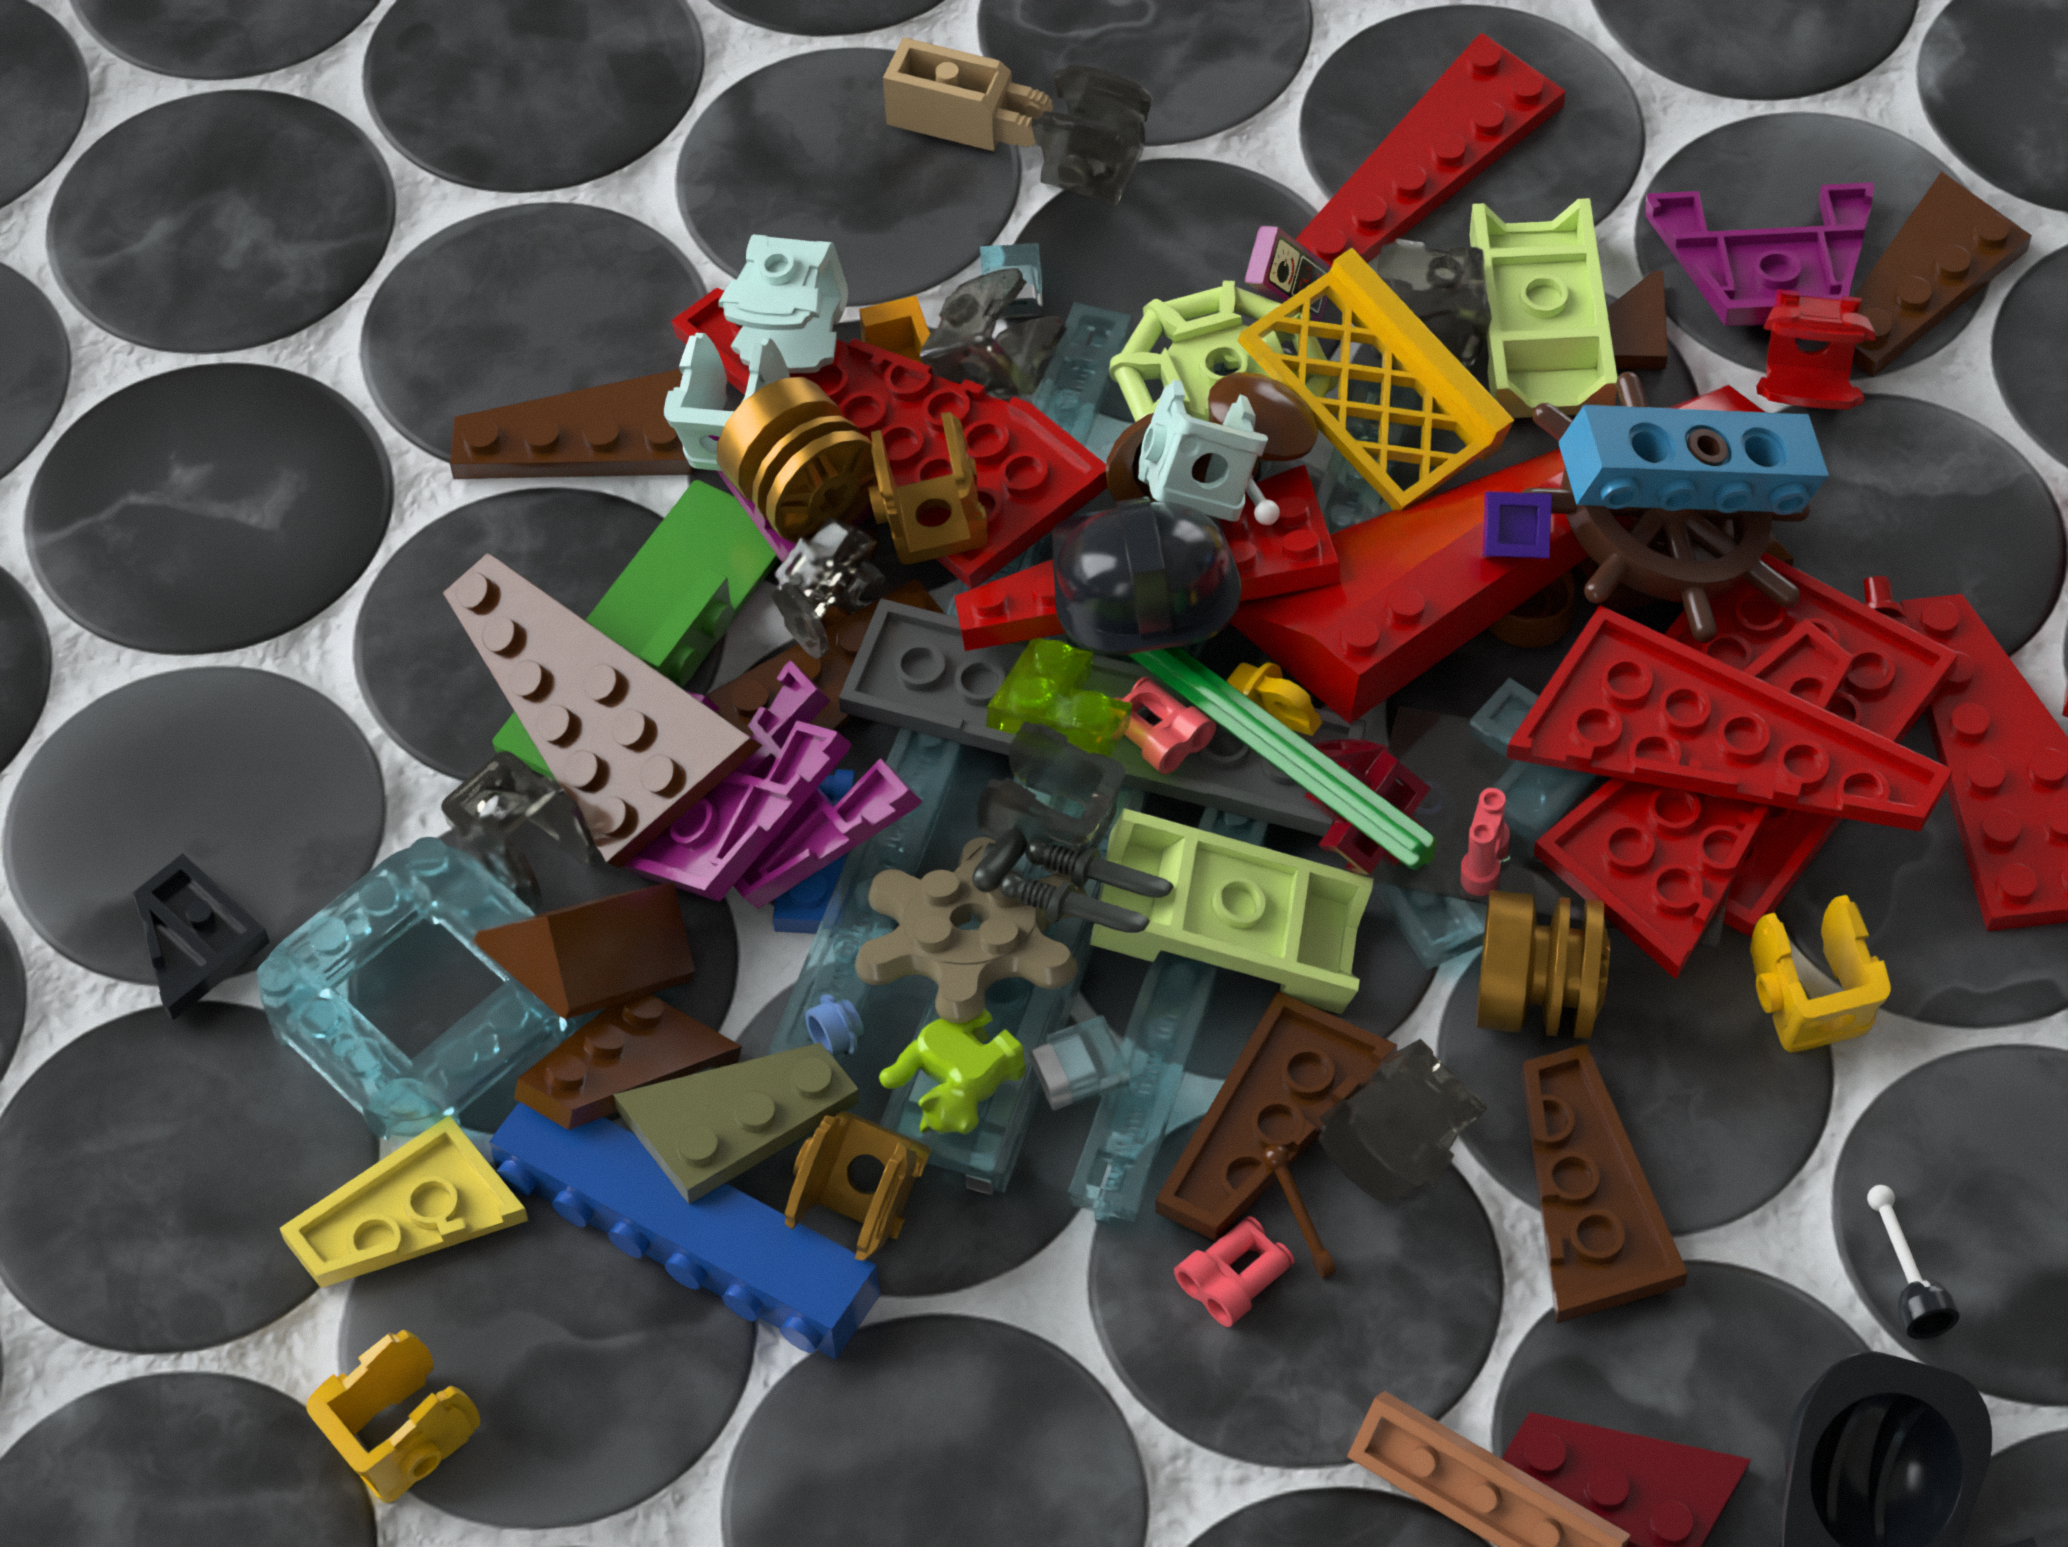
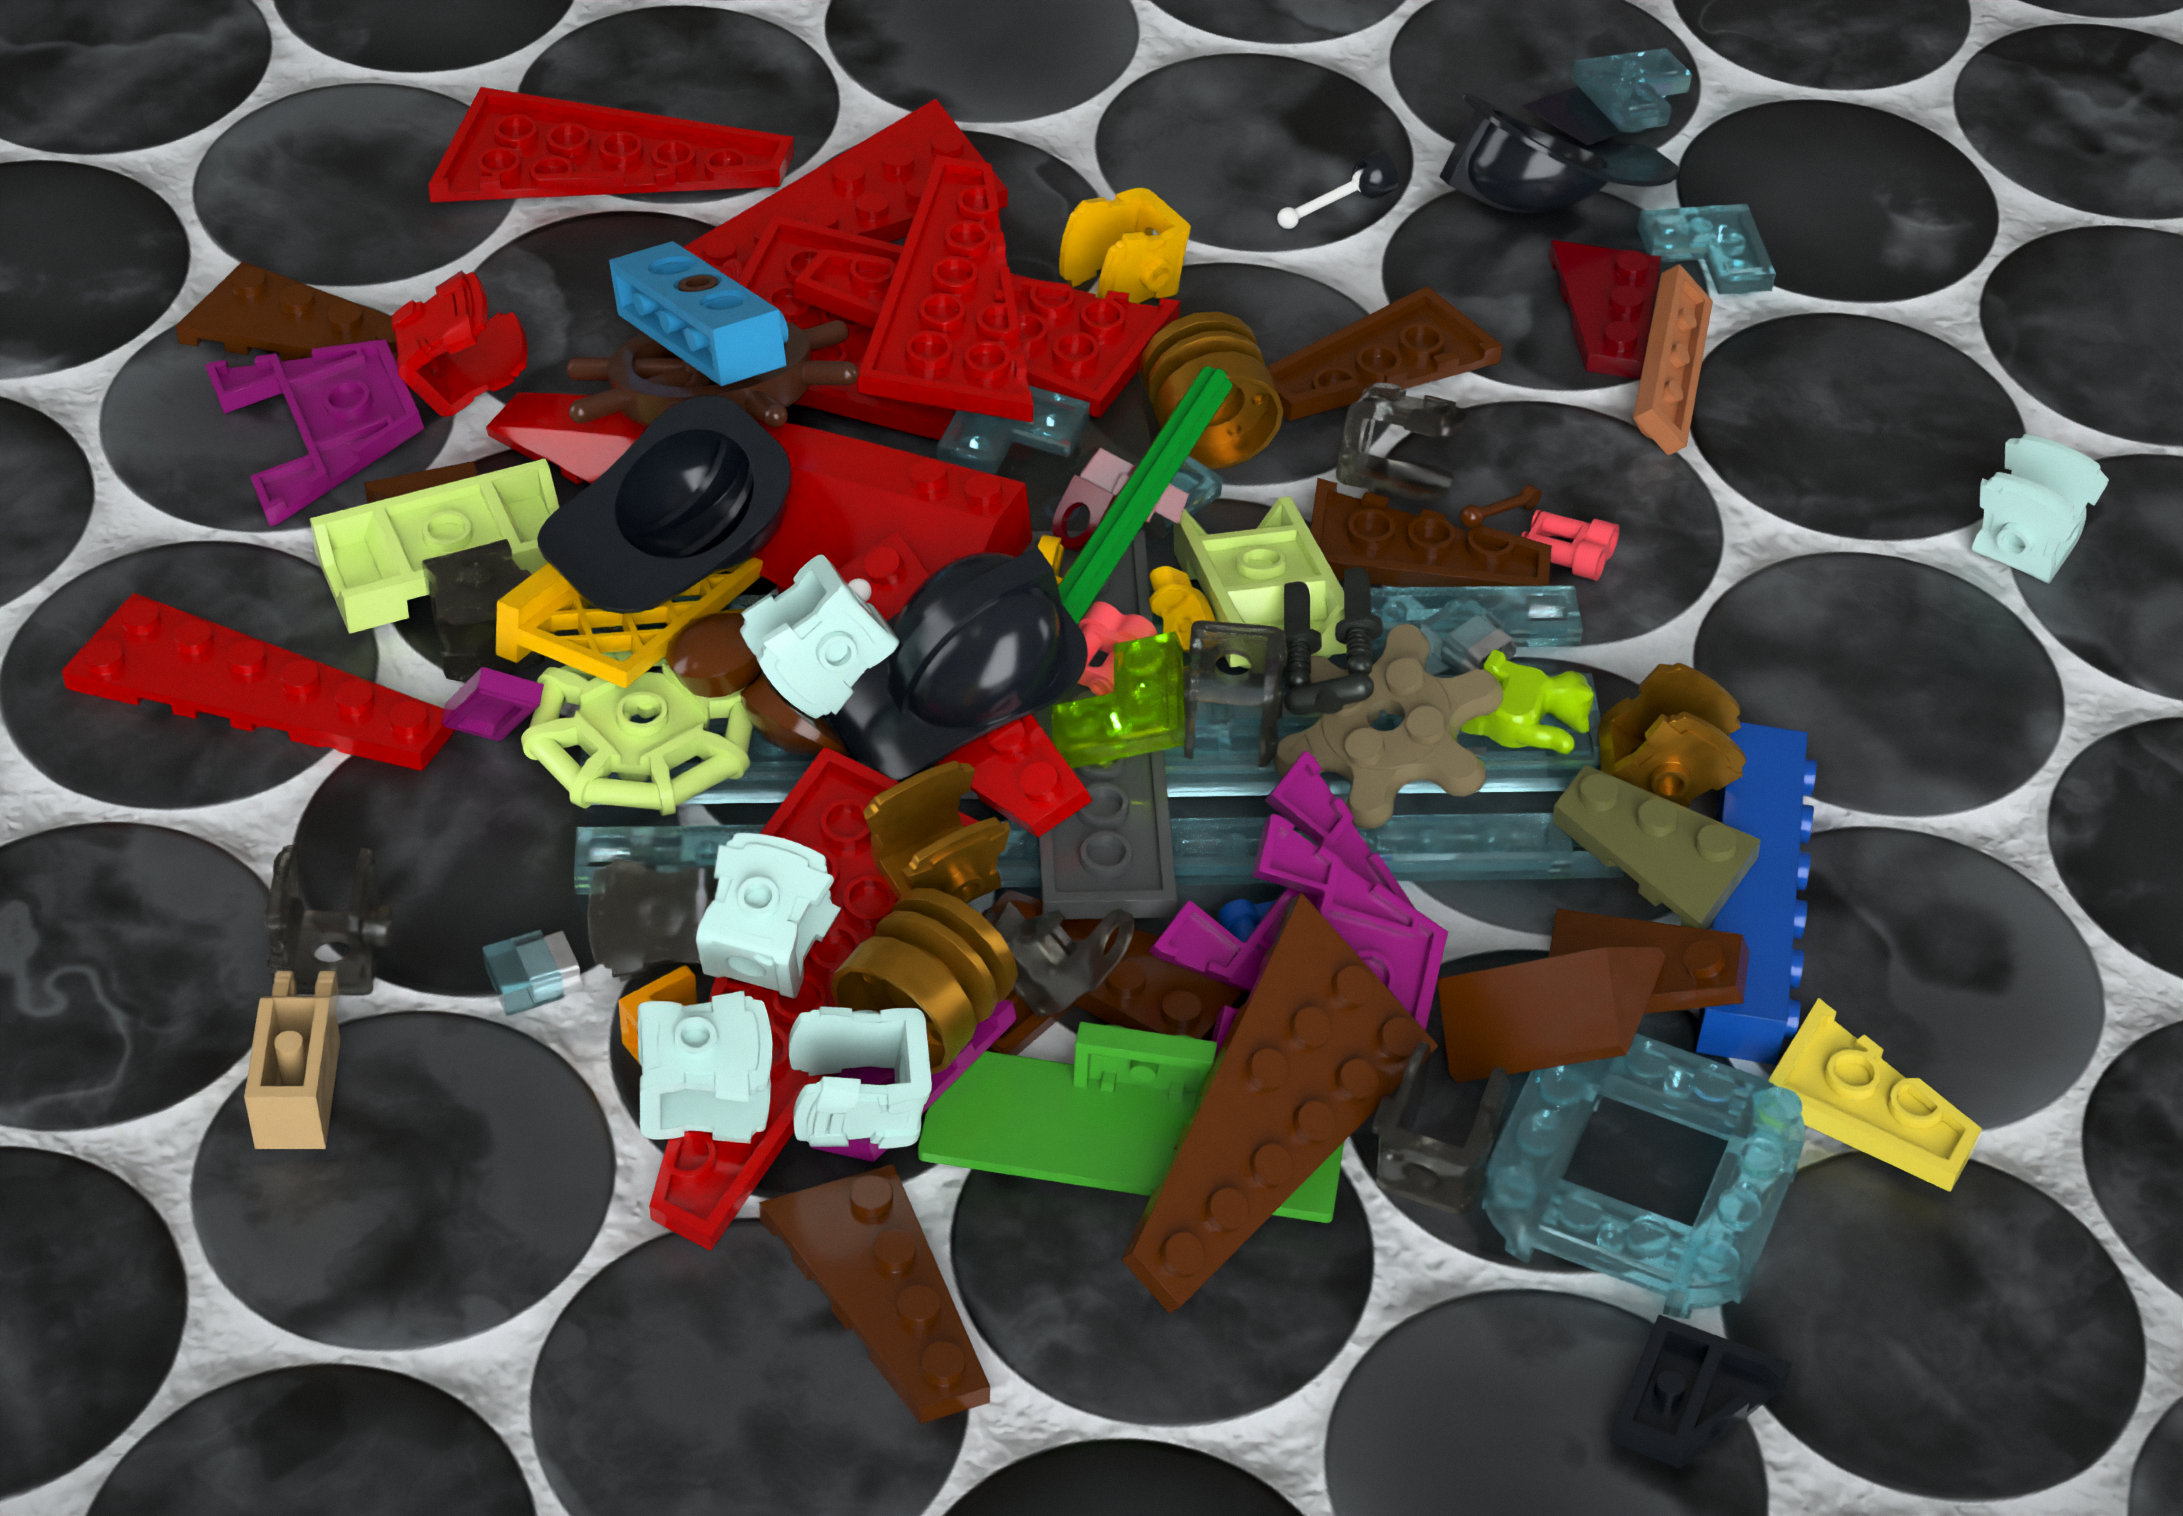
camera: 115 degrees left, 10 degrees down
yellow piece [306,1330,480,1503] -> none
medium blue plate [805,994,864,1057] -> none
coral piece [1460,788,1510,896] -> none
dark purple plate [1482,491,1552,559] -> none
none -> black piece [537,395,792,614]
none -> light aqua piece [696,833,841,999]
none -> yellow piece [1149,566,1221,654]

